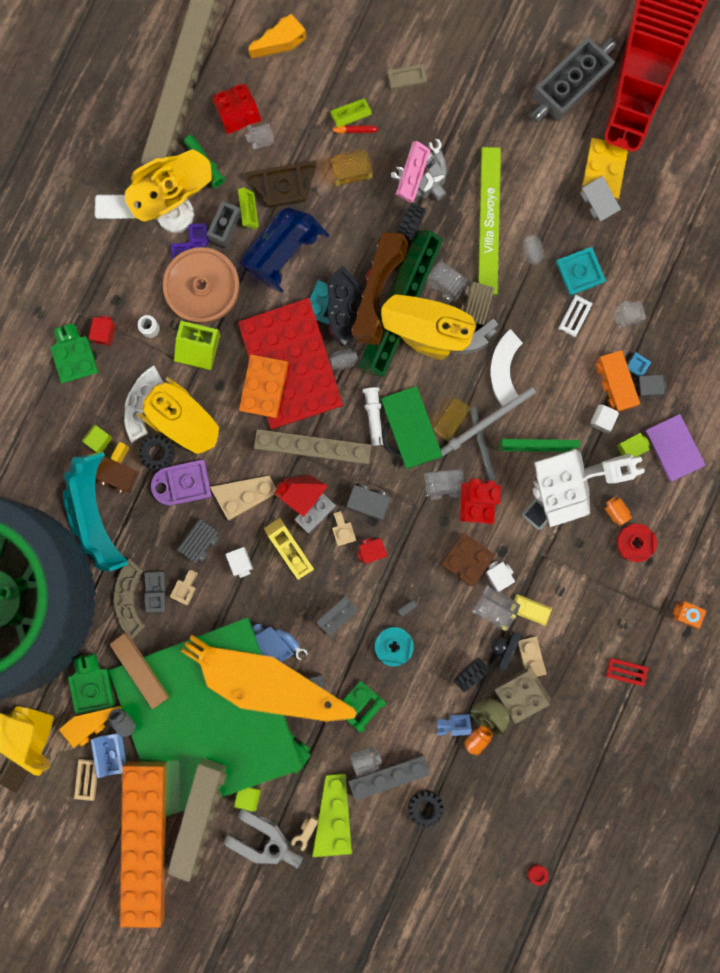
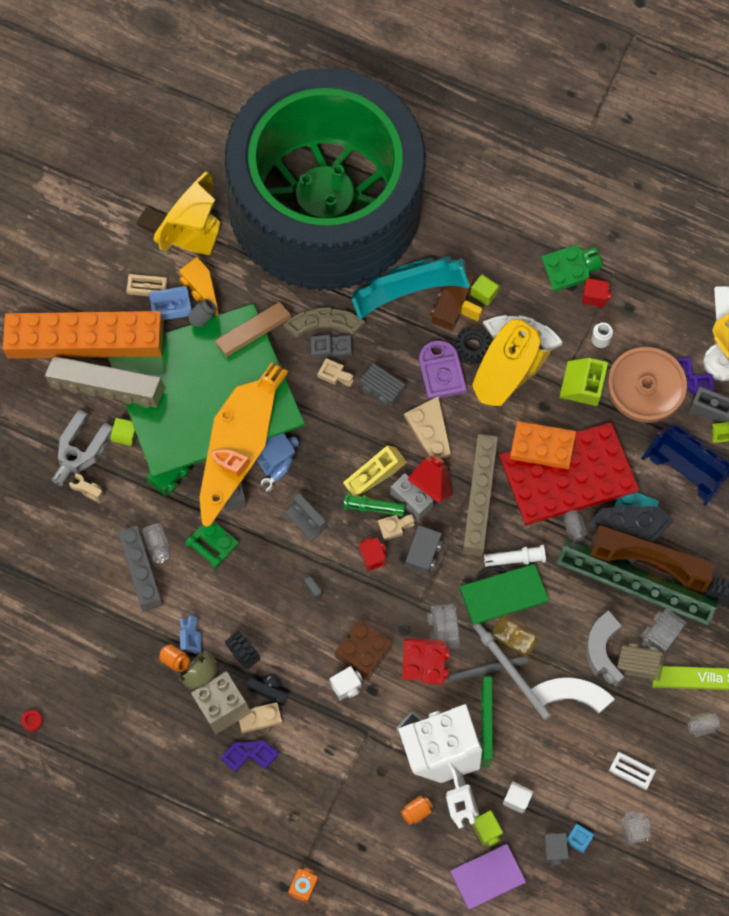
camera: 85 degrees right, 15 degrees down
green plate [68,654,115,715] -> none
white brick [226,547,254,578] -> none
lime wing [313,773,352,857] -> none
teal plate [375,627,414,666] -> none
yellow piece [381,295,476,360] -> none
black tyre [408,790,444,828] -> none
clear brick [472,586,520,631] -> none
light yellow tile [510,594,552,626] -> none
teal plate [556,247,606,296] -> none
orange brick [596,350,640,413] -> none
red tile [605,658,649,687] -> none
red plate [617,524,657,562] -> none
none -> orange plate [211,449,251,477]
none -> dark purple tile [220,740,279,772]
none -> green pin [344,493,406,517]

